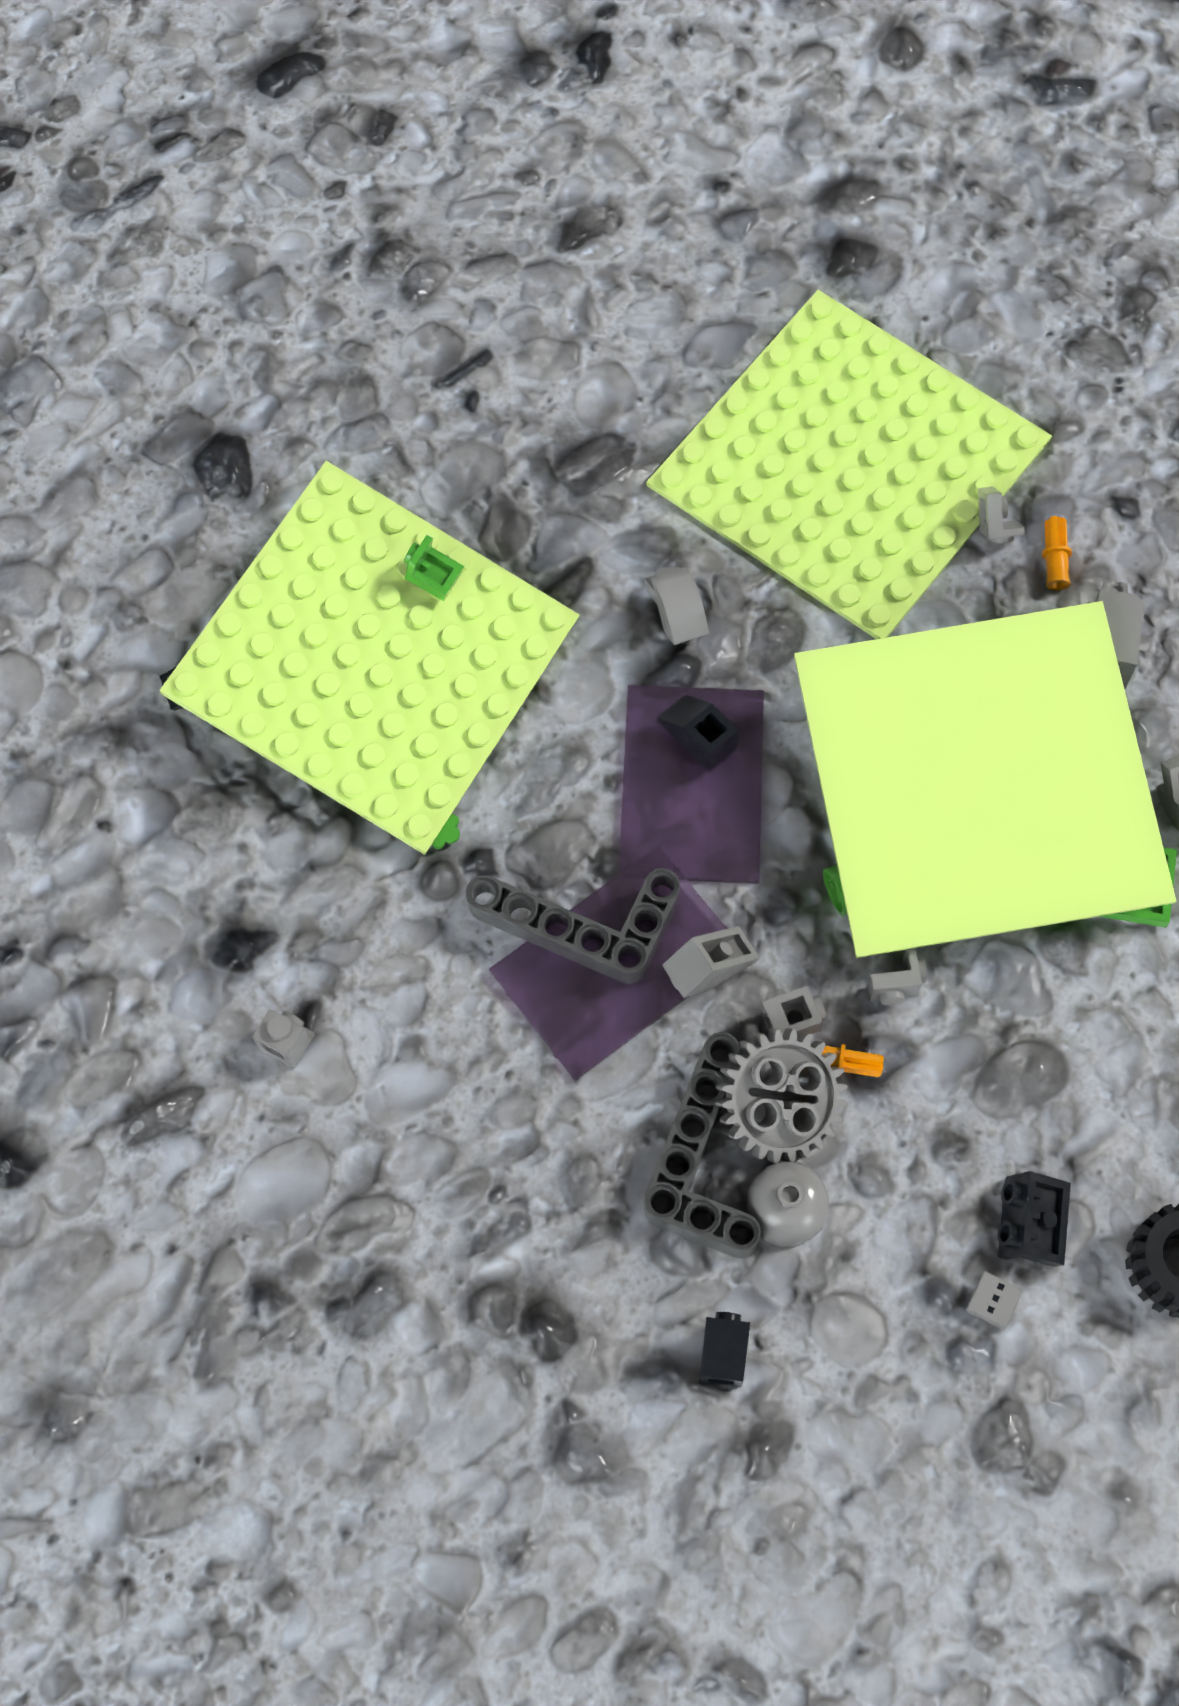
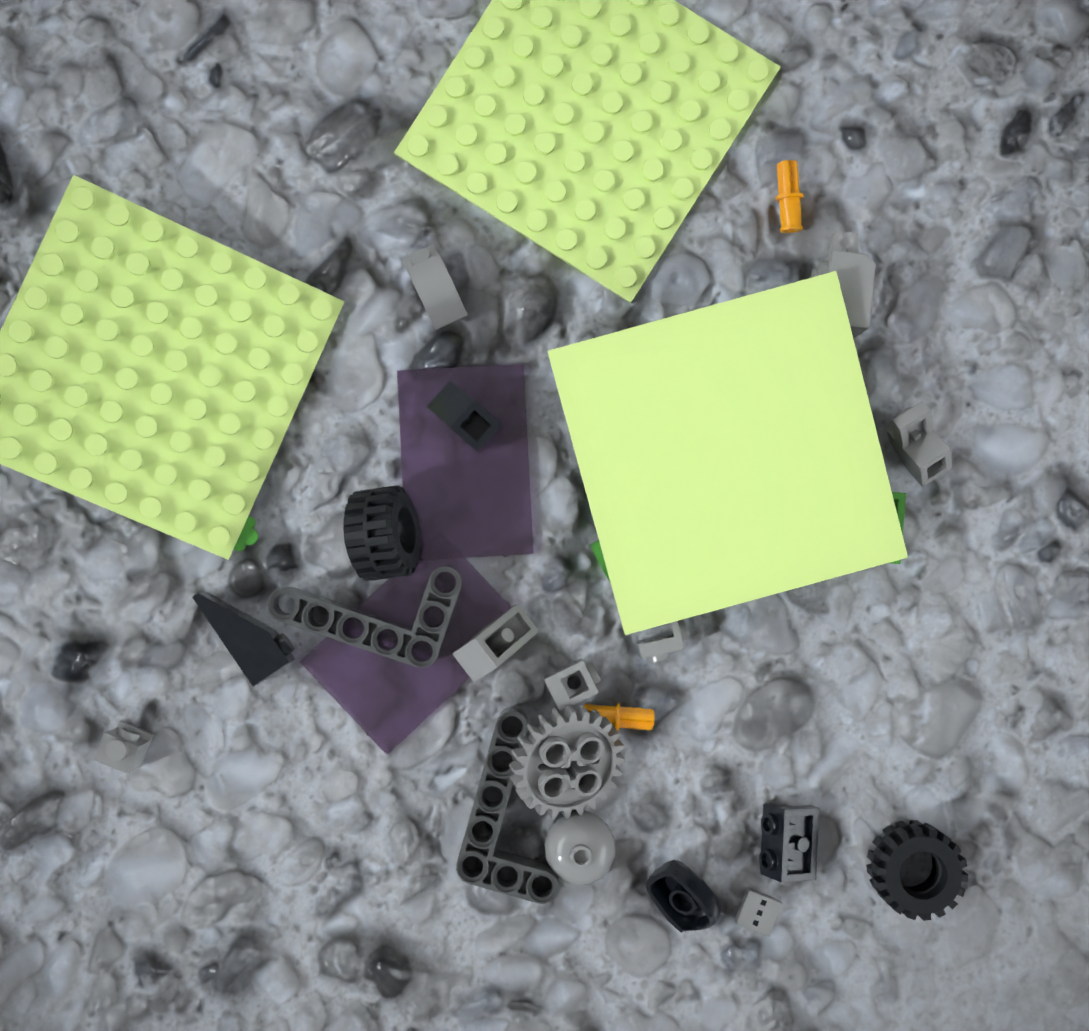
camera: 15 degrees left, 20 degrees up
bright green bracket [404,535,464,601] -> none
black slope [699,1312,750,1387] -> none
light grey bracket [978,486,1025,543] -> none
none -> black slope [192,592,295,686]
none -> black tyre [343,485,421,581]
none -> black piece [646,859,721,933]

